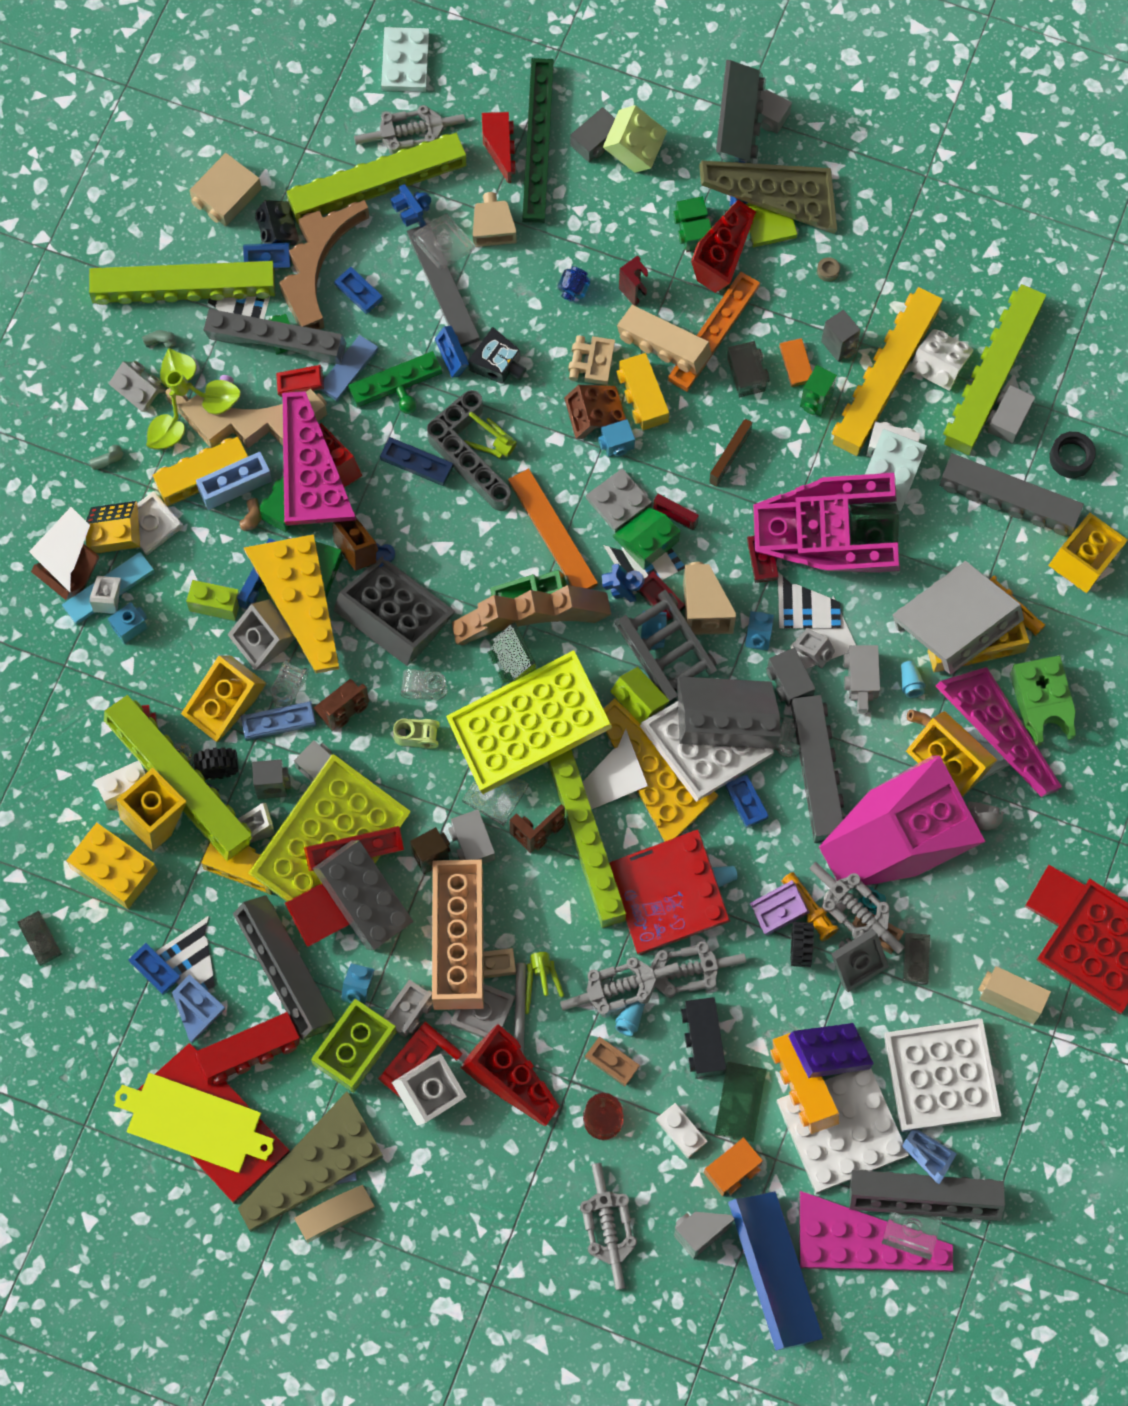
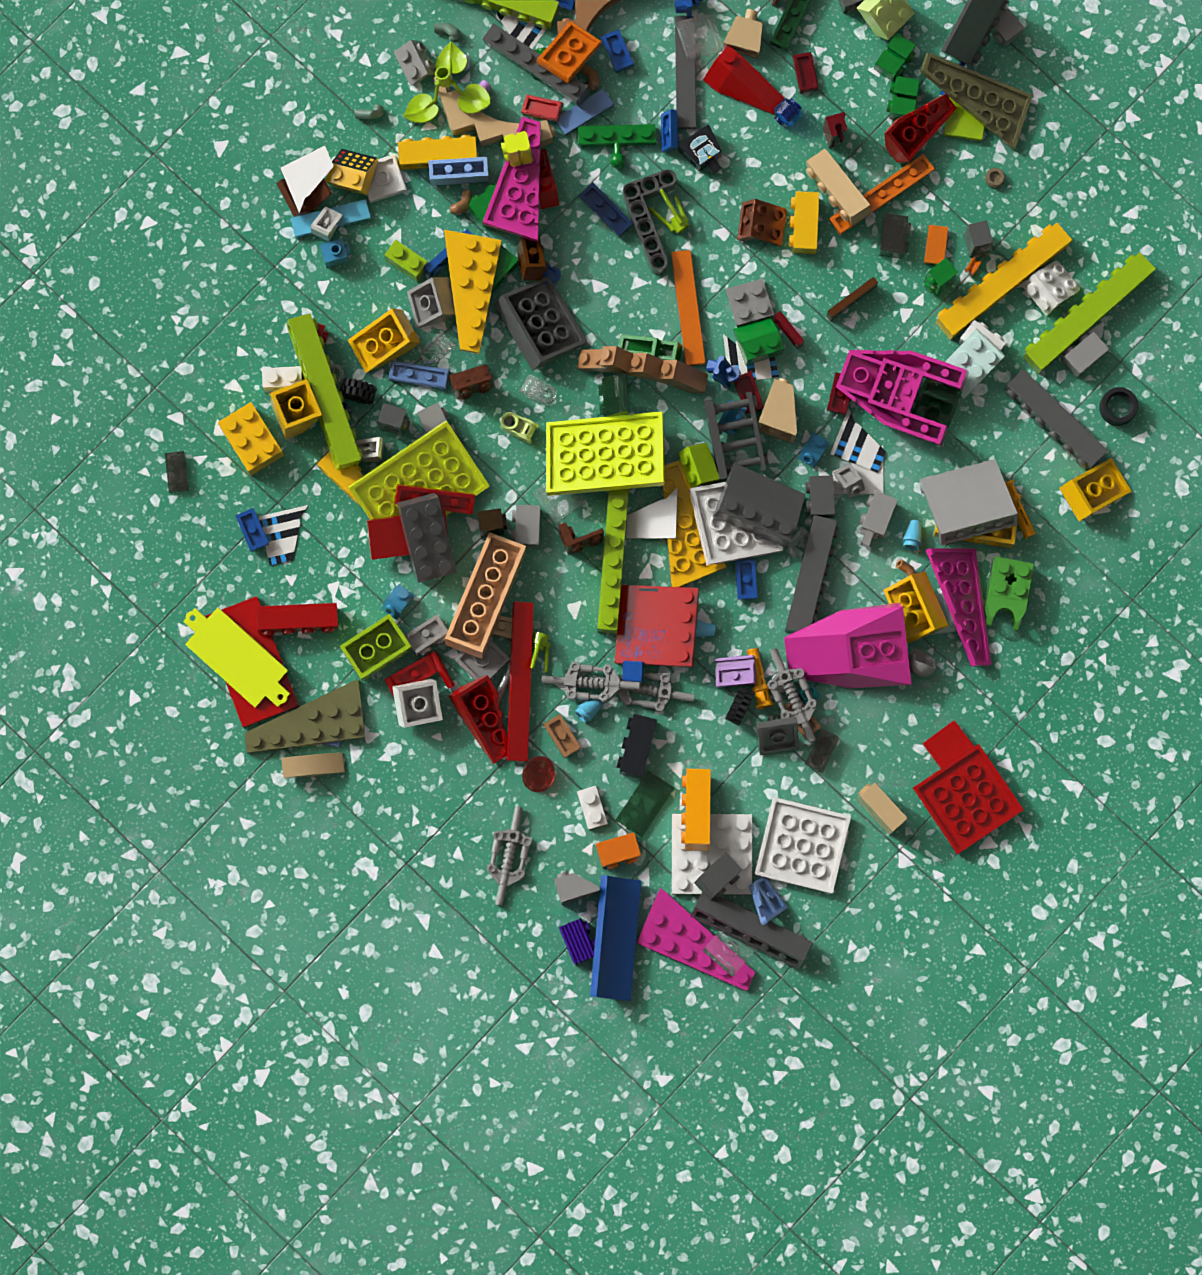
camera: 20 degrees right, 10 degrees up
medium blue wing [172,975,226,1044] -> none
dark grey brick [233,895,336,1040] -> none
tan plate [568,336,615,385] -> none
dark azure brick [598,419,635,457] -> none
dark purple plate [788,1023,874,1078] -> none
none -> neon yellow brick [501,131,533,167]
none -> red tile [507,602,534,762]
none -> orange tile [536,21,602,83]
none -> dark purple brick [559,918,595,965]
none -> medium nougat arm [579,64,600,91]
none -> blue tile [622,660,644,682]
none -> dark grey brick [694,852,743,900]
none -> red wedge [703,45,786,115]
none -> dark red tile [792,52,819,94]
none -> green piece [874,33,916,82]
none -> orange bush [964,257,982,276]

